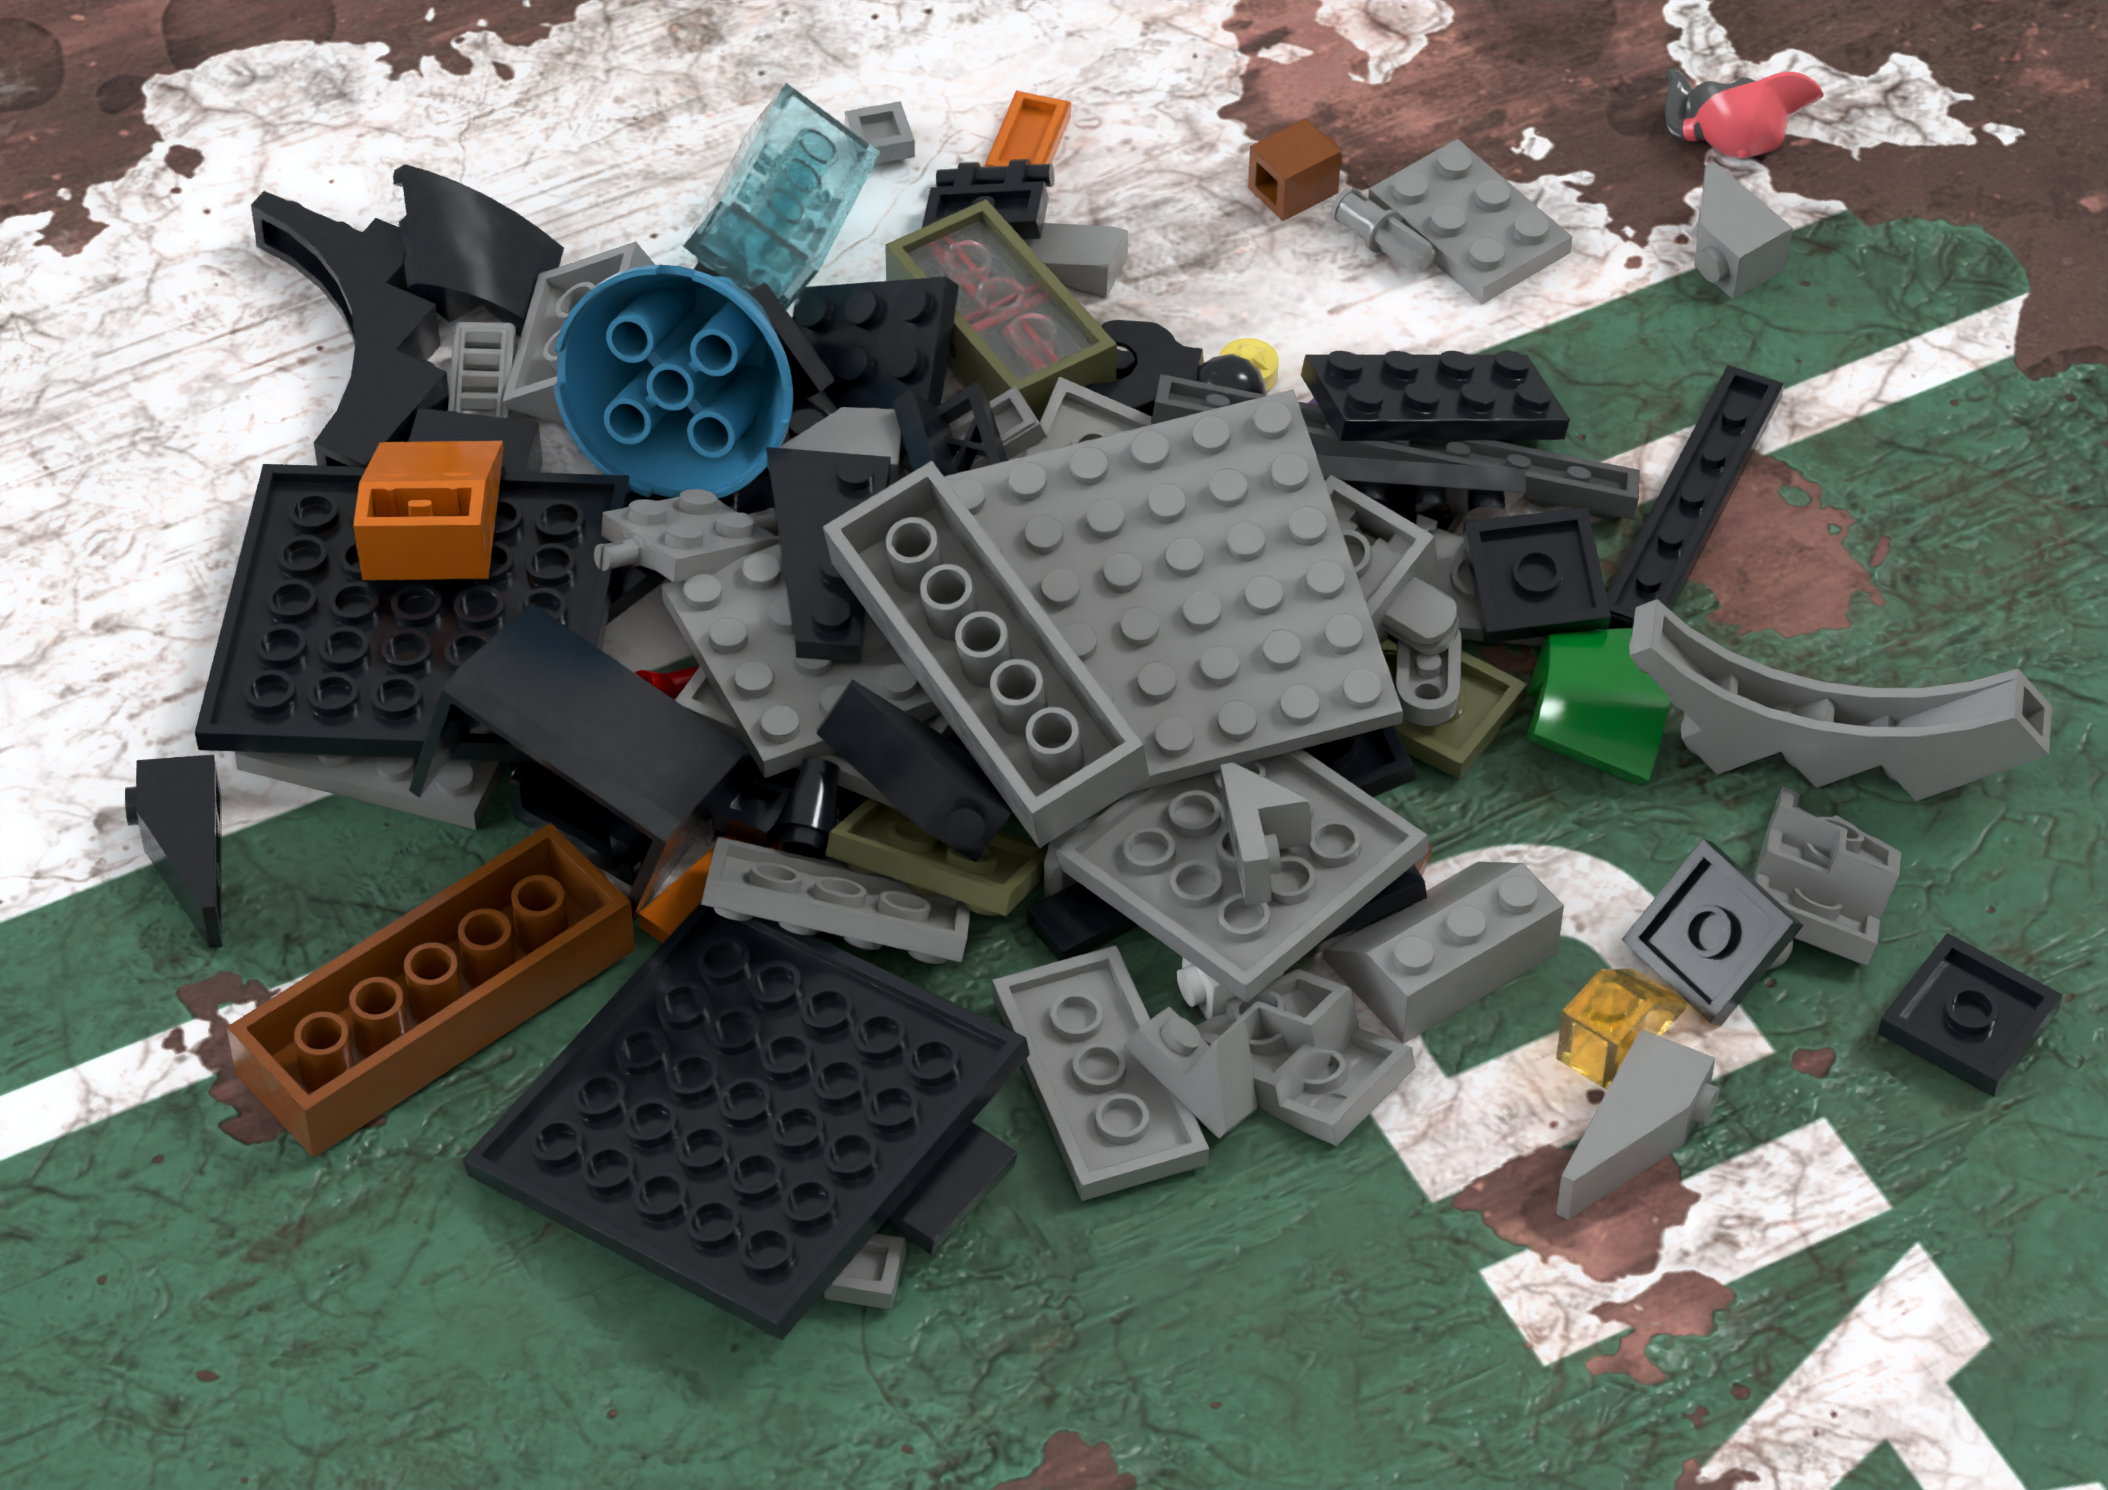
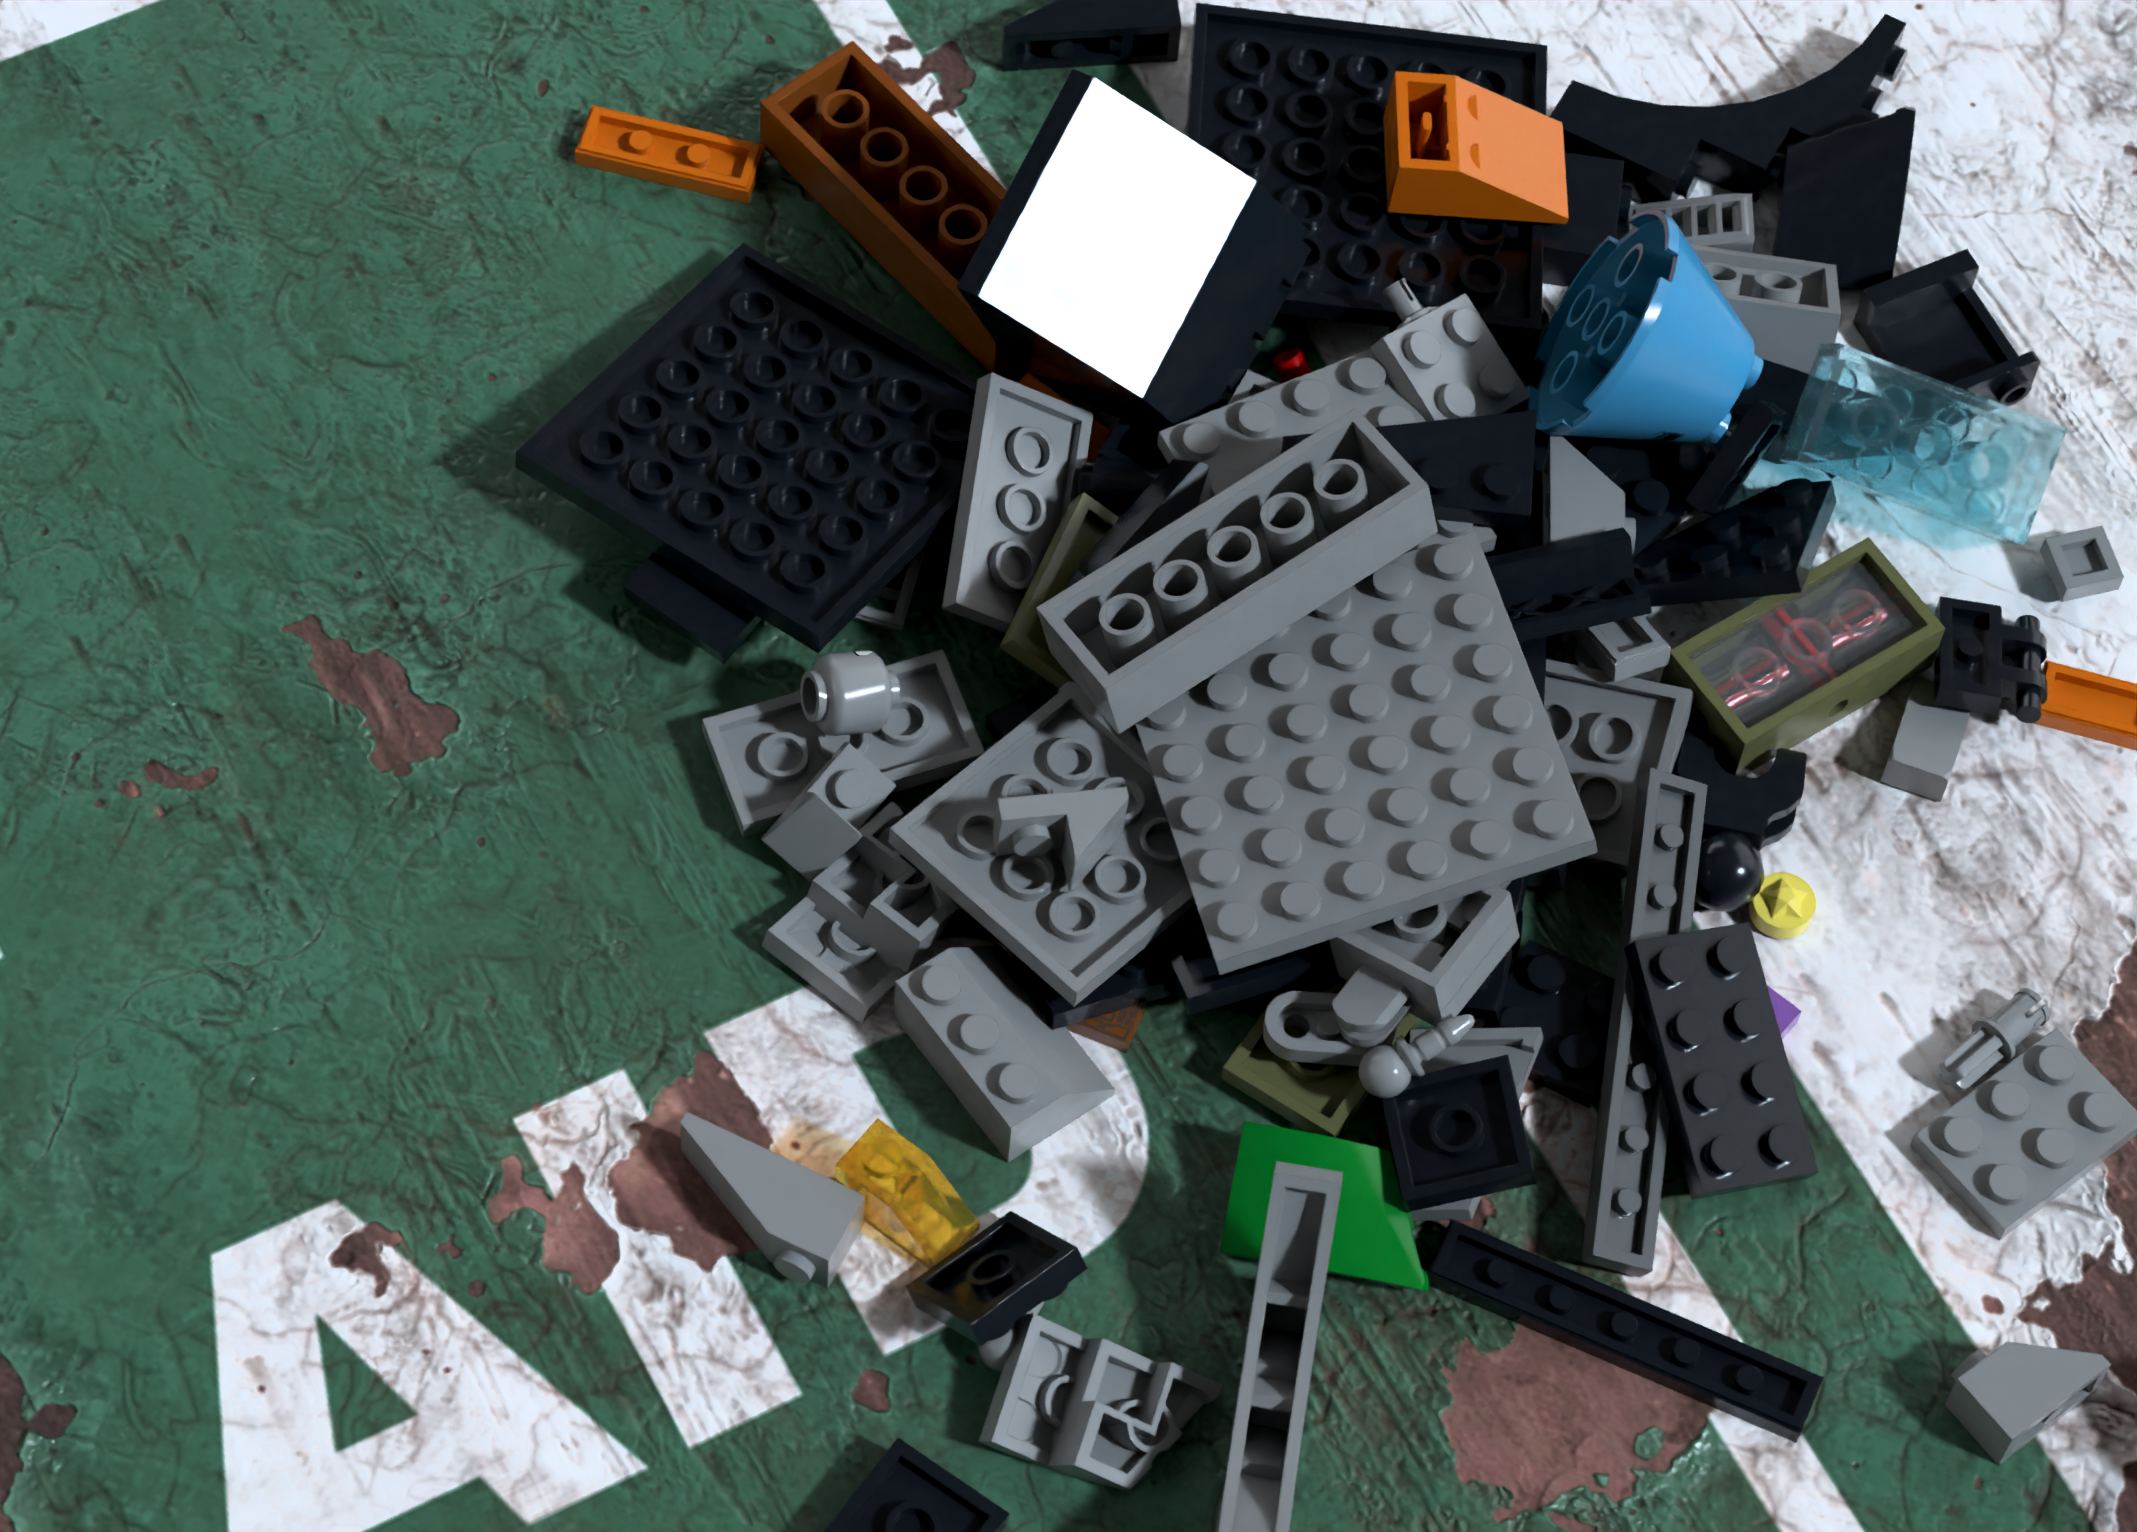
camera: 85 degrees right, 10 degrees up
light grey plate [824,1233,906,1310] -> none
dark orange brick [1248,118,1342,221] -> none
black wing [1316,455,1526,519] -> none
none -> orange tile [575,105,765,204]
none -> light grey head [800,651,900,736]
none -> light grey bar [1359,1014,1475,1098]
none -> black panel [1853,249,2040,434]

